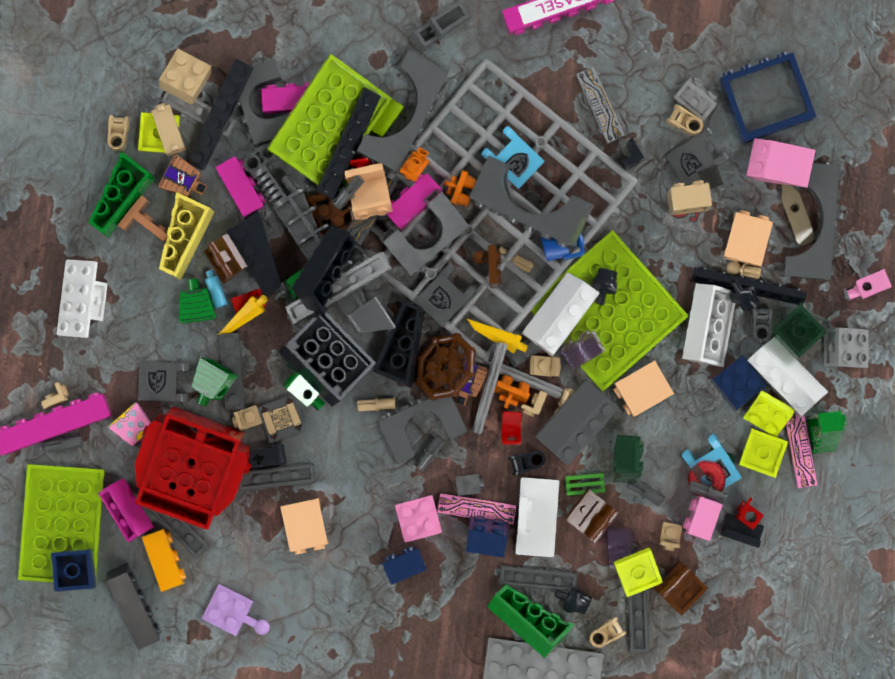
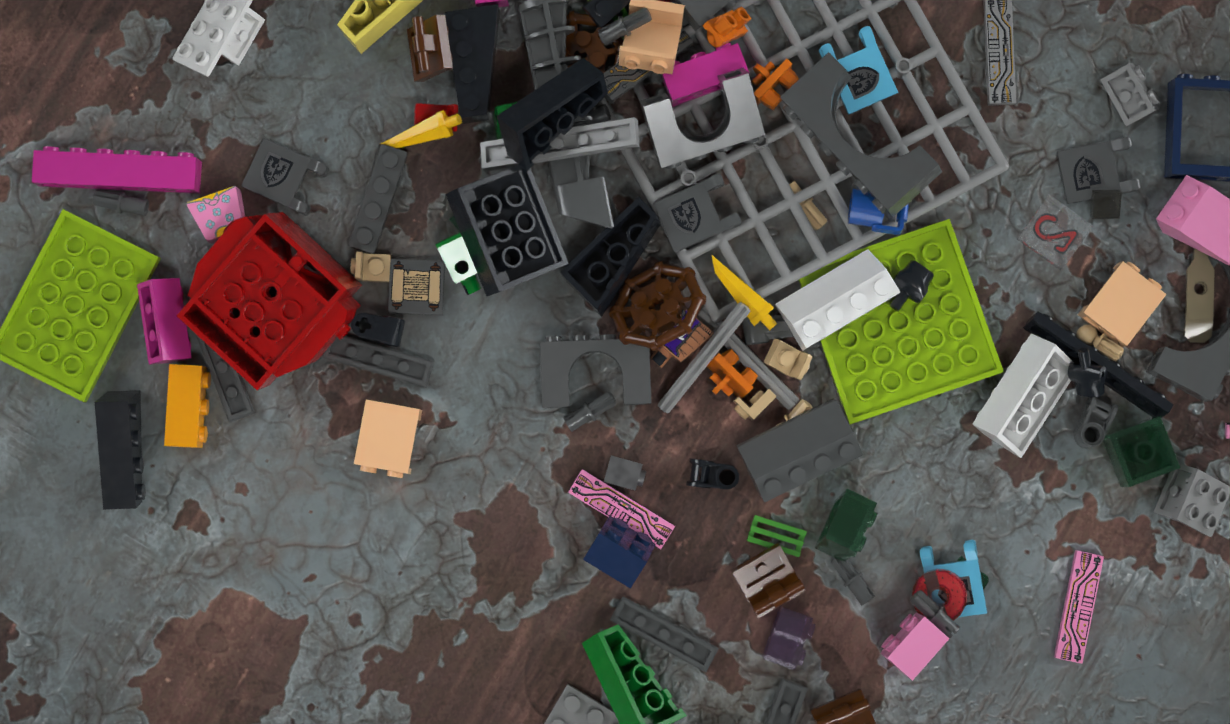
camera: 25 degrees right, 0 degrees up
tan bracket [41,382,69,410] -> none
dark blue brick [51,549,96,592] -> none
green torso [179,278,217,324] -> none
torso [192,358,238,407] -> none
lavender plate [202,584,270,636] -> none
medium azure cylinder [205,270,228,309] -> none
tan axle [357,397,396,412] -> none
dark blue brick [382,546,427,585] -> none
bright pink brick [395,495,442,543] -> none
reddish brown plate [473,245,502,289] -> none
red bracket [502,411,522,445] -> none
white bracket [516,478,559,557] -> none
black piece [554,587,592,615] -> none
brick [560,330,606,371] -> none
light nougat panel [613,361,674,417] -> none
neon yellow plate [614,547,663,597] -> none
black panel [621,138,644,171] -> none
tan bracket [659,522,683,551] -> none
tan piece [665,104,703,137] -> none
tan brick [667,181,712,216] -> none
dark blue brick [710,356,767,410] -> none
black panel [721,514,764,548] -> none
red bracket [735,497,763,530] -> none
neon yellow plate [738,429,788,478] -> none
neon yellow plate [743,390,795,437] -> none
white slope [748,337,828,418] -> none
green wedge [807,411,847,454] -> none

